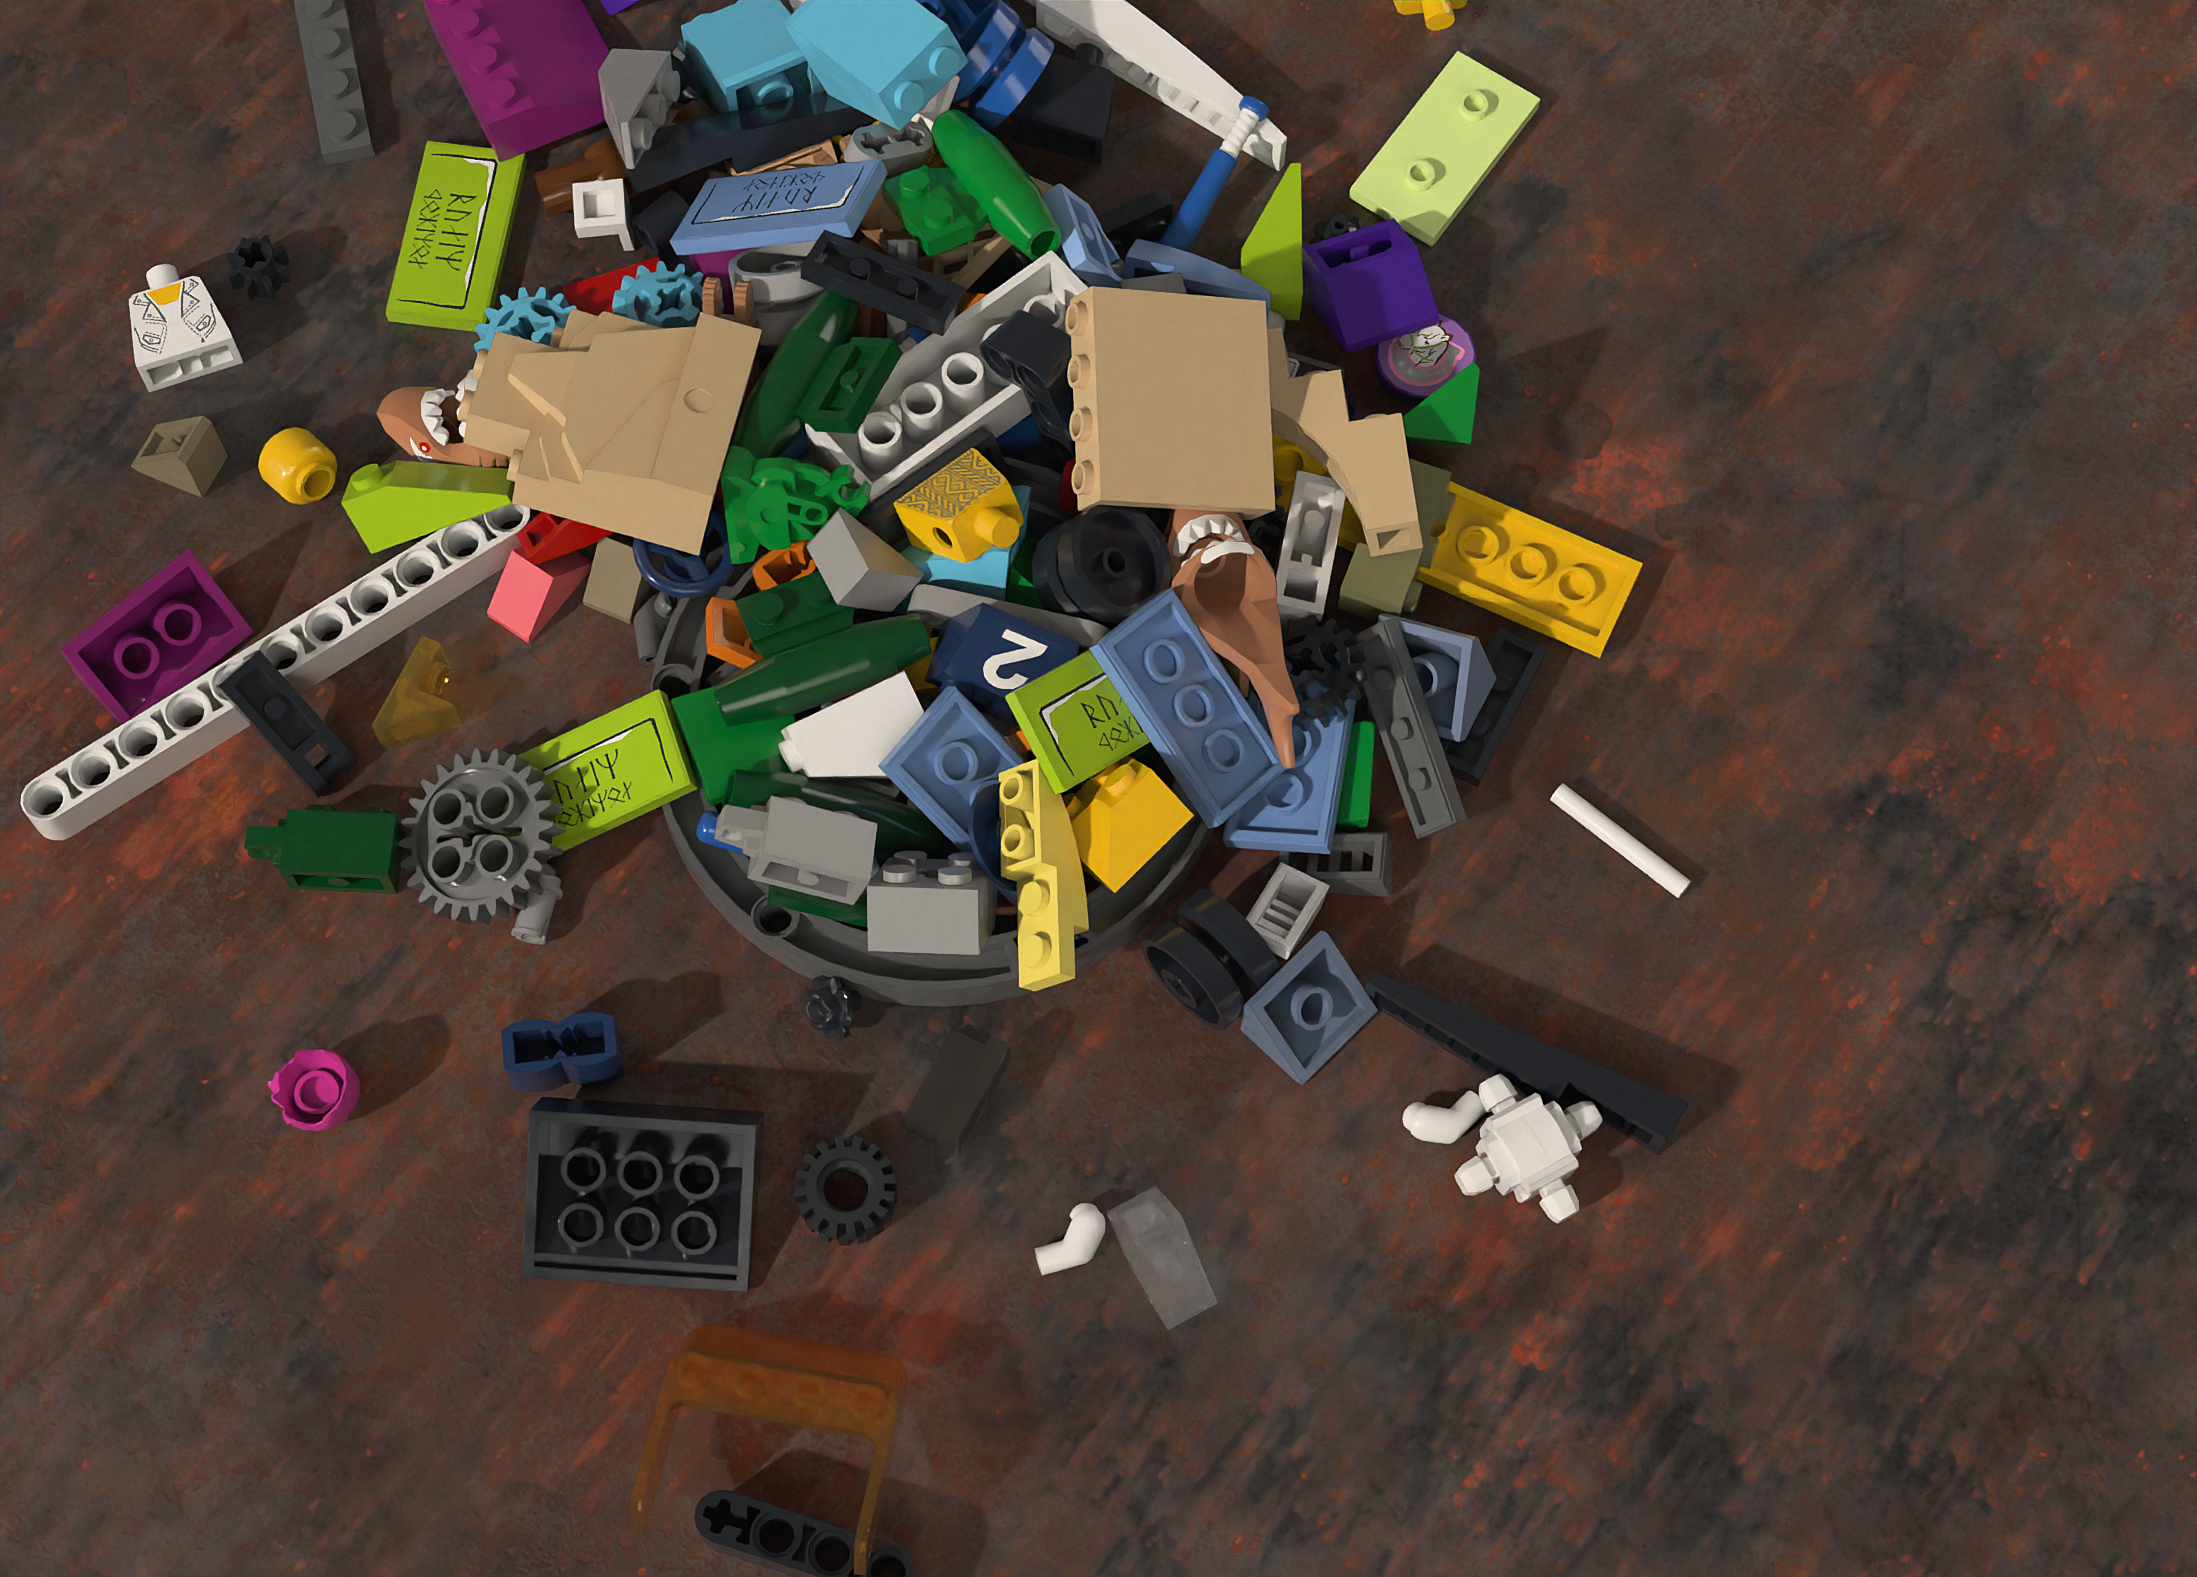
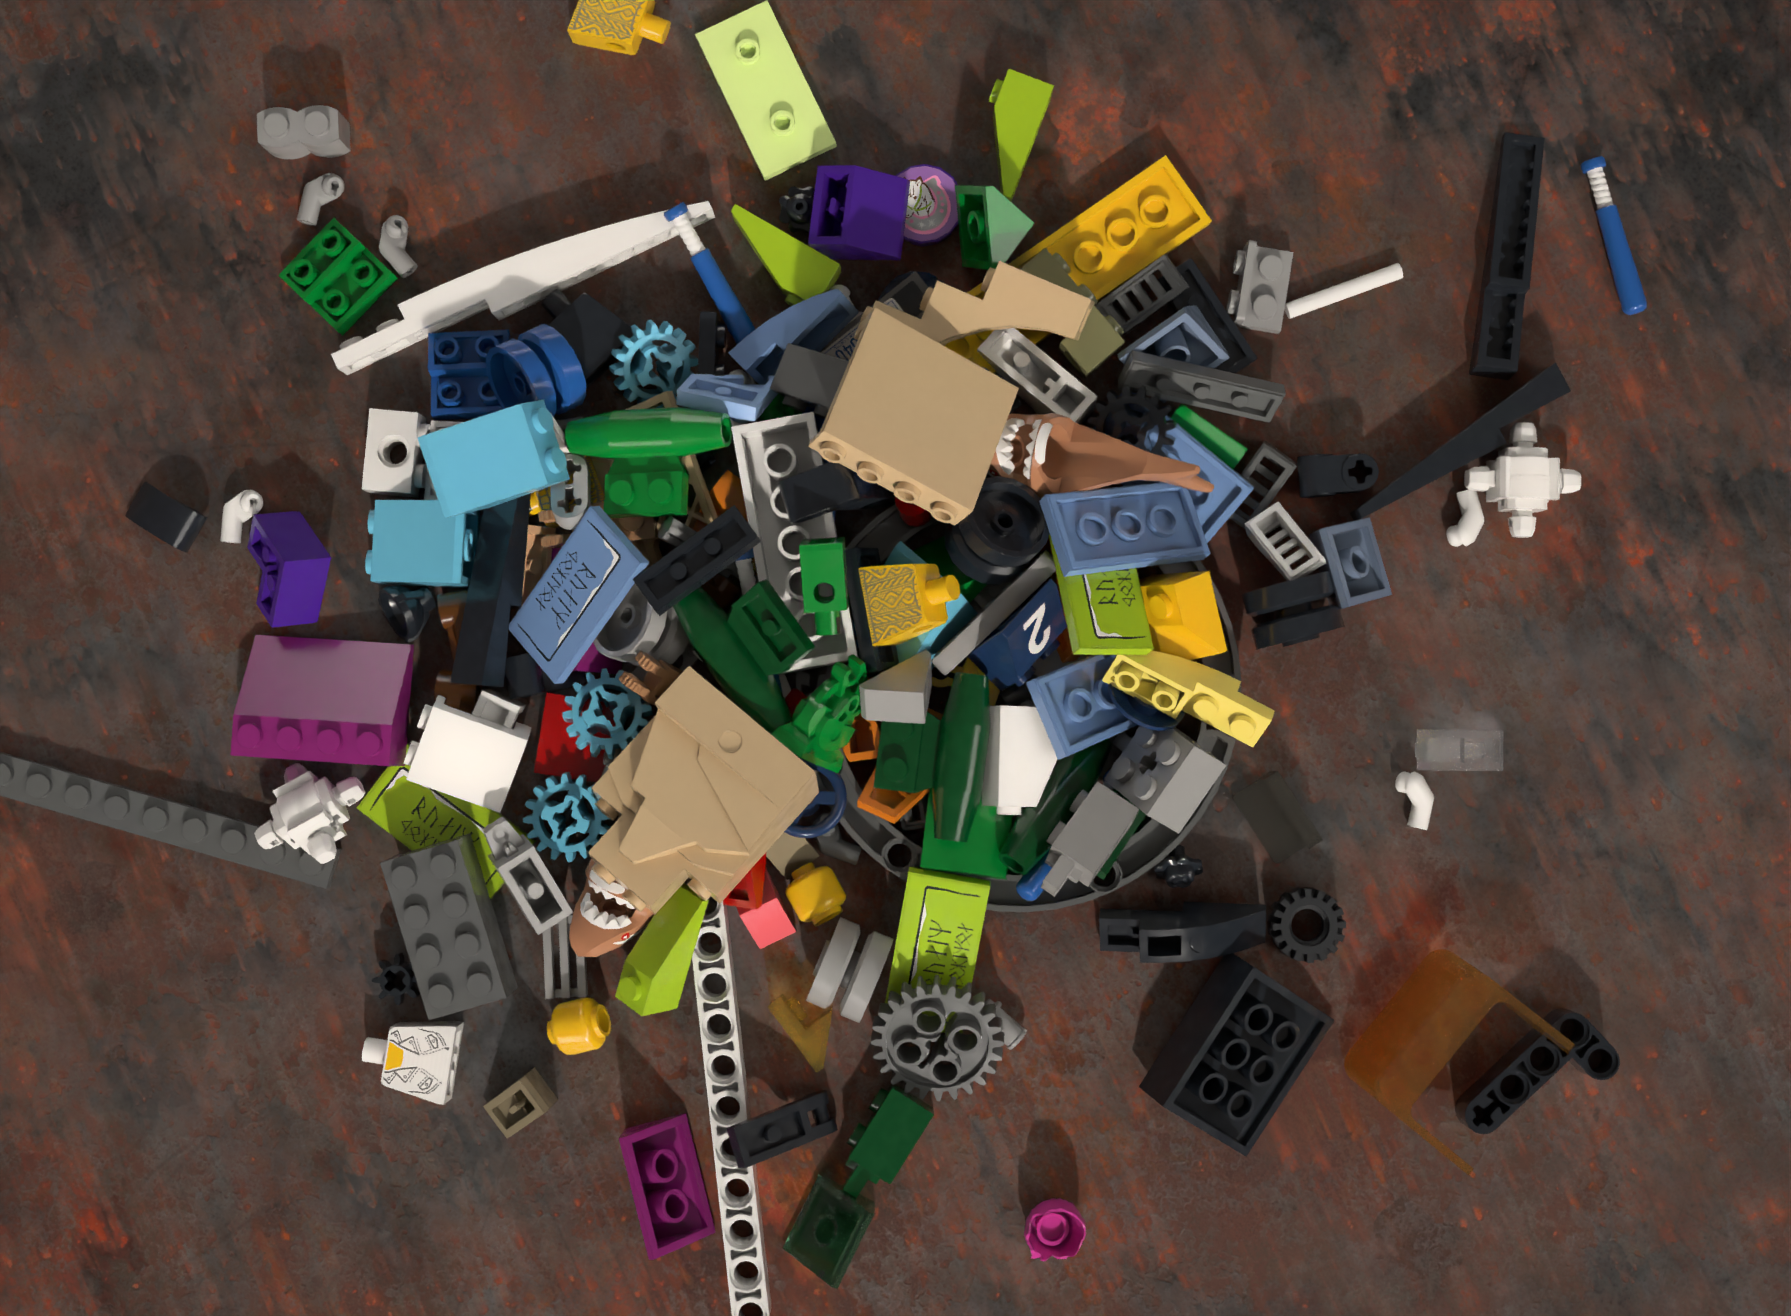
camera: 55 degrees left, 20 degrees up
dark blue brick [501,1012,625,1093] -> none
light grey slope [598,48,680,169] -> none
none -> white piece [254,763,365,864]
none -> dark grey brick [380,833,518,1020]
none -> white panel [403,695,532,813]
none -> light grey hinge [482,817,574,935]
none -> light grey tile [543,915,588,999]
none -> medium azure gear [609,320,698,408]
none -> clear green slope [783,1175,875,1289]
none -> yellow head [785,862,846,926]
none -> green torso [799,537,849,636]
none -> light grey wheel [806,917,893,1023]
none -> lime slope [989,69,1054,202]
none -> dark grey slope [1096,254,1189,337]
none -> black slope [1099,902,1266,963]
none -> light grey bracket [1227,240,1294,334]
none -> black piece [1297,453,1379,498]
none -> black slope [1469,132,1545,381]
none -> blue piece [1580,156,1647,315]

